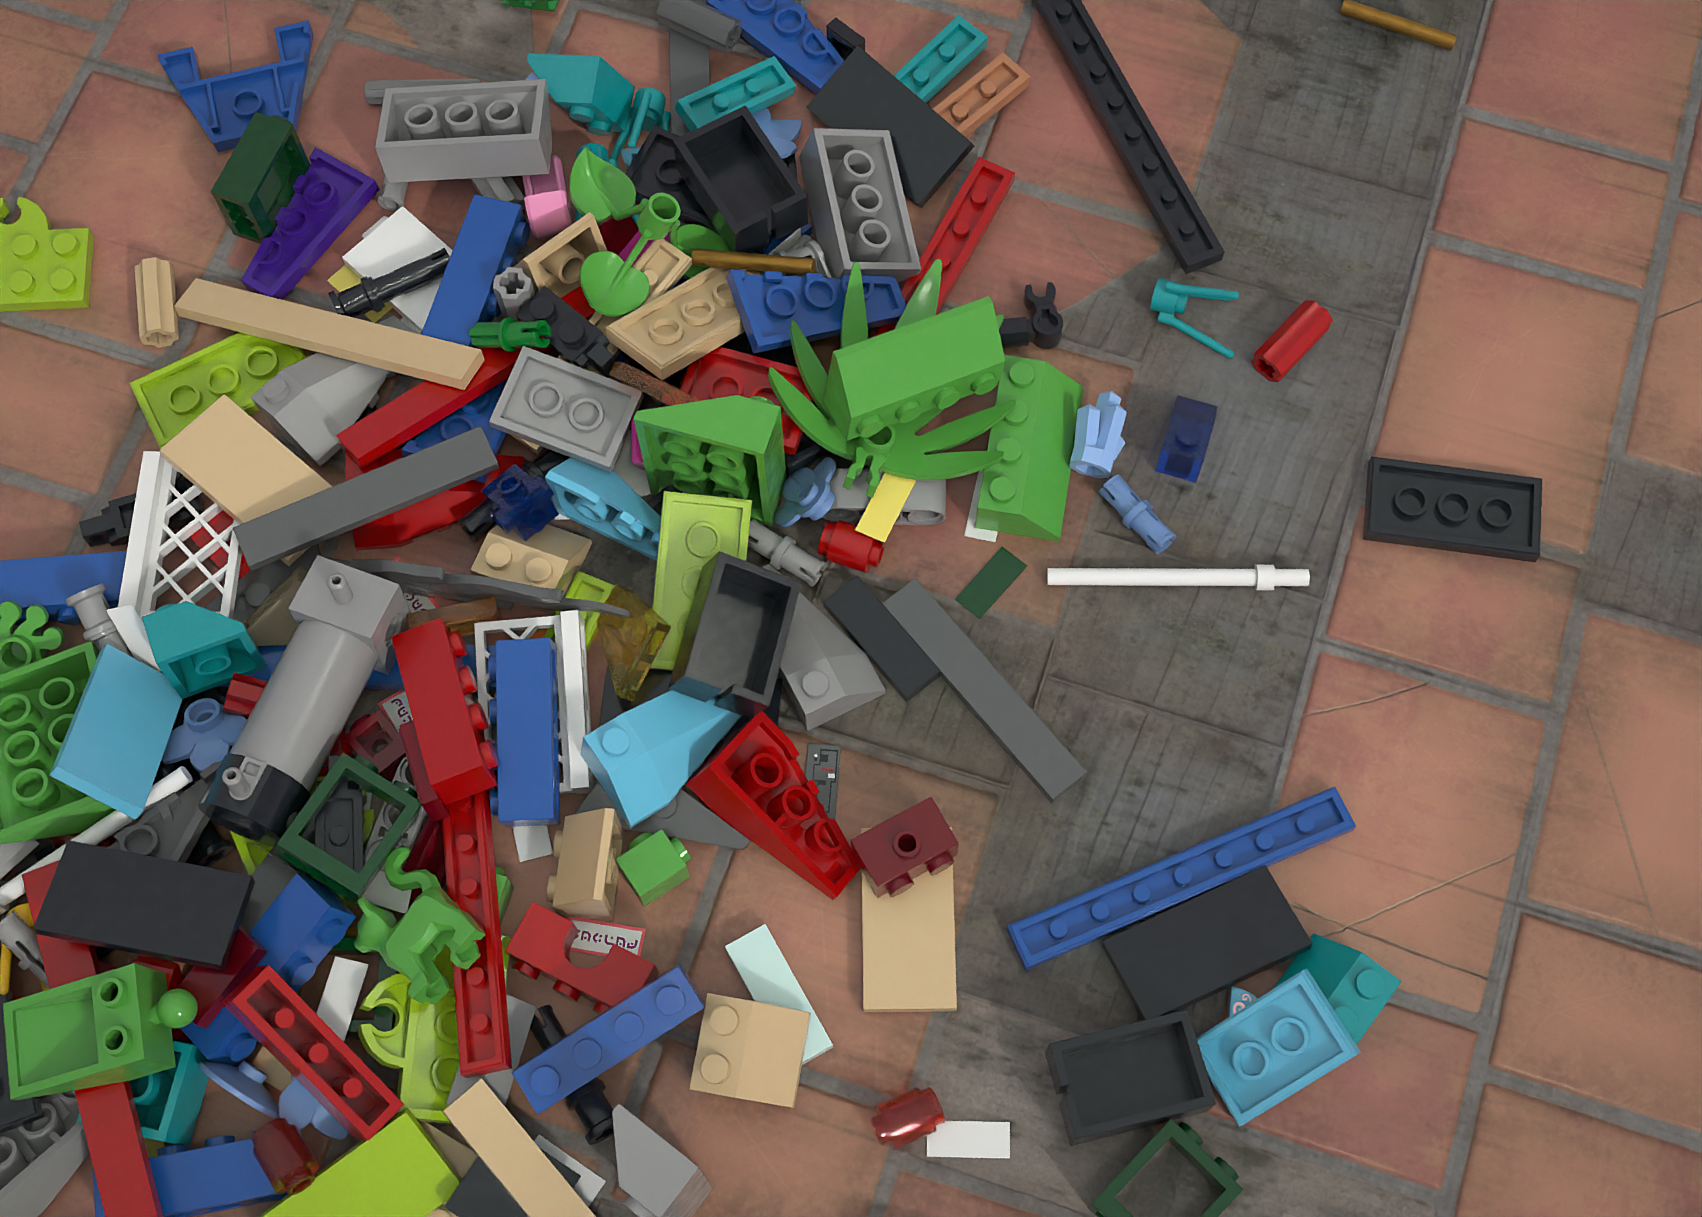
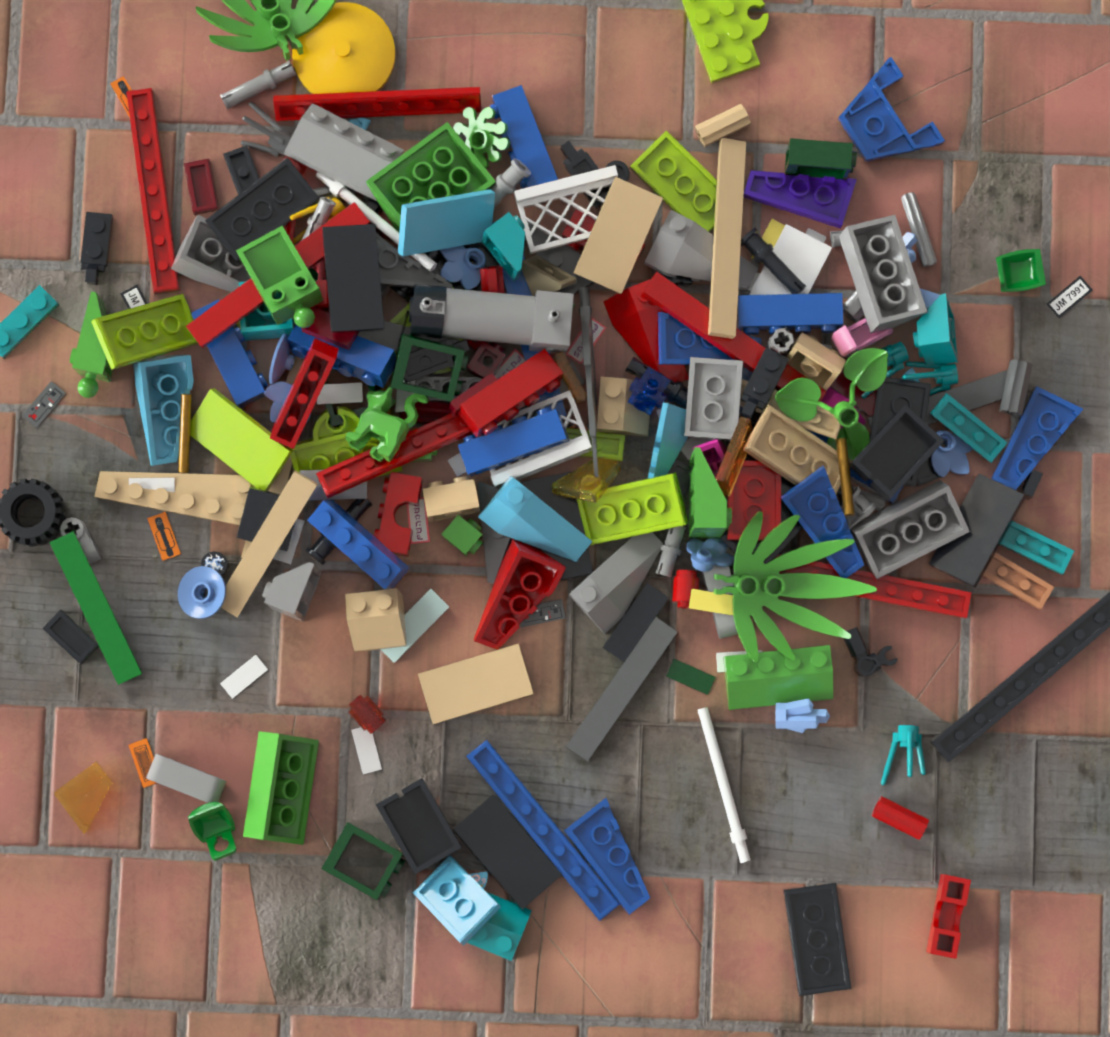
camera: 70 degrees right, 15 degrees up
white sticker [106,604,161,672] -> none
dark grey tile [233,426,499,571] -> none
clear red brick [251,1118,319,1195] -> none
green axle [469,317,551,352] -> none
black piece [668,551,802,719] -> none
bright green slope [823,296,1005,441] -> none
dark red brick [851,797,959,898] -> none
medium blue pin [1099,474,1177,555] -> none
clear blue slope [1155,395,1218,483] -> none
none -> blue wing [564,798,650,915]
none -> red arch [926,874,971,959]

